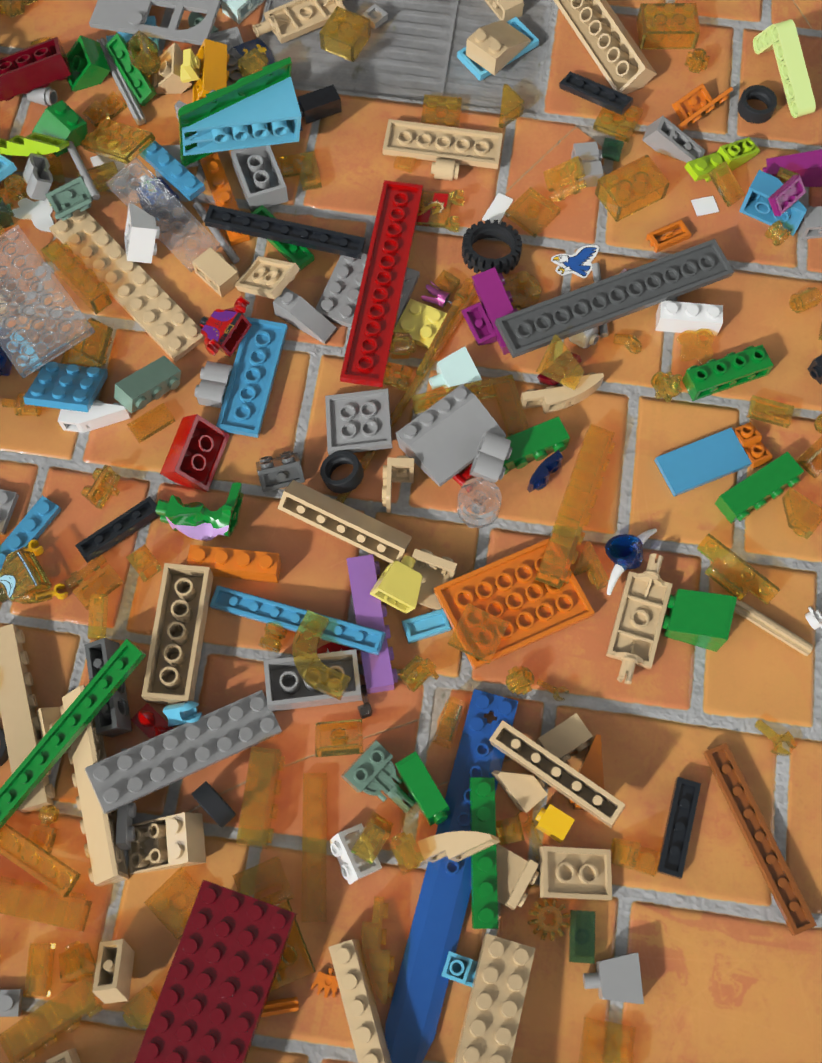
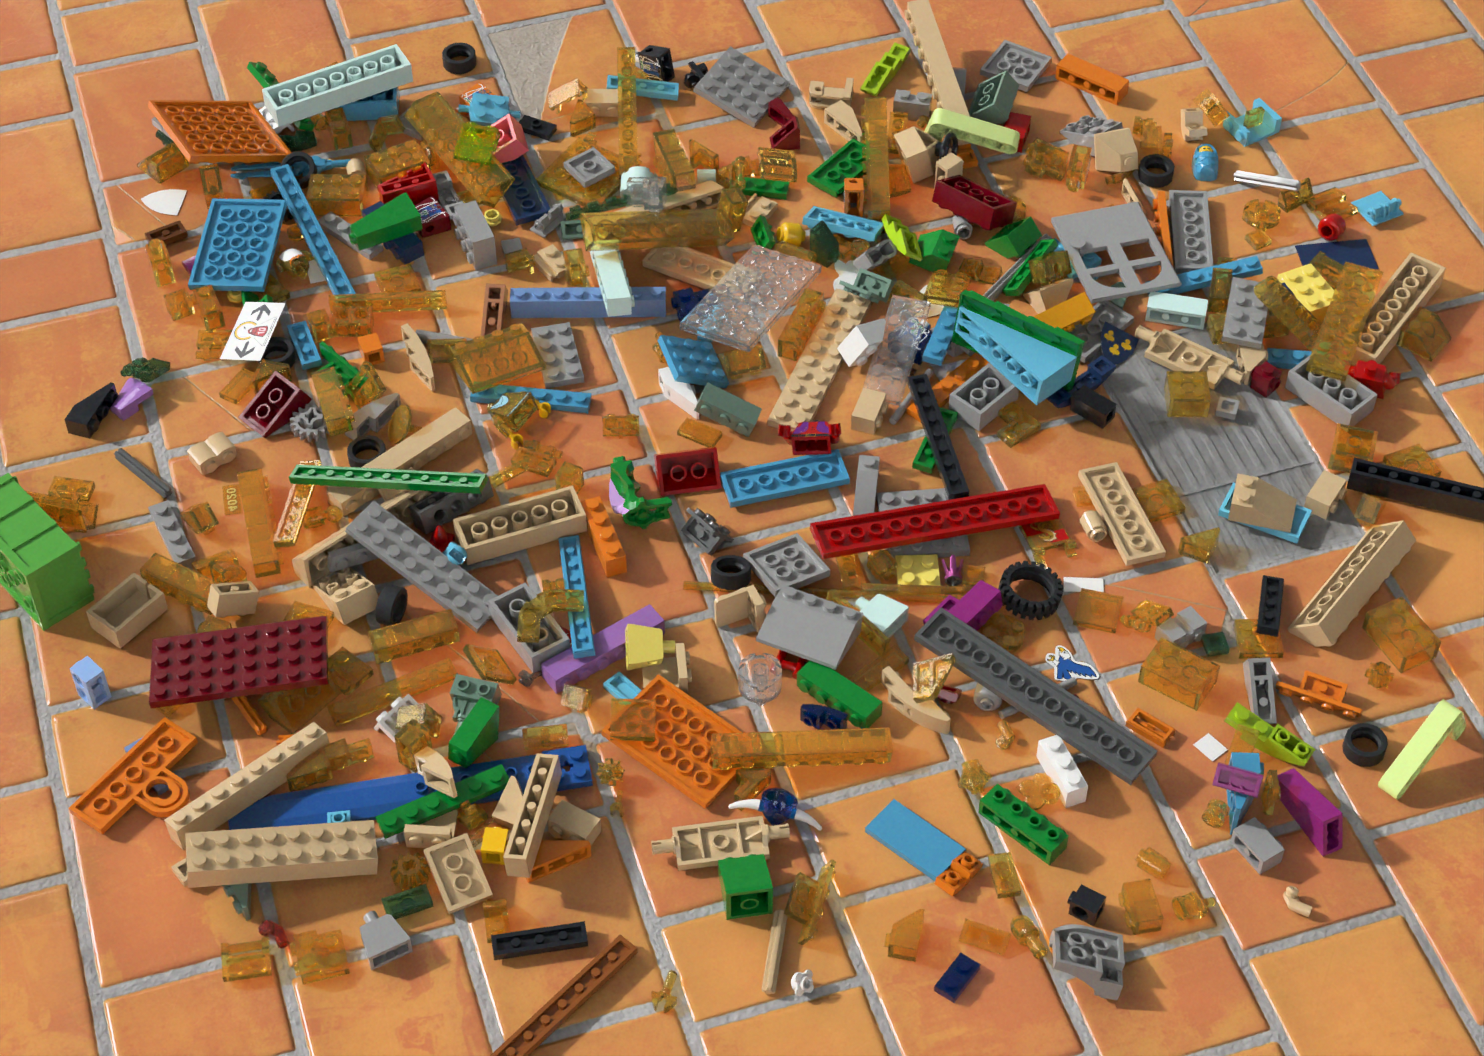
camera: 65 degrees right, 20 degrees down
light grey bar [67,141,100,200] -> none
black plate [75,496,160,563] -> none
light yellow bracket [180,48,200,83] -> none
light grey brick [194,361,233,408] -> none
tan plate [234,256,300,299] -> none
clear yellow slope [237,48,269,77] -> none
tan brick [277,480,412,563] -> none
light grey brick [469,431,512,484] -> none
green brick [715,452,804,523] -> none

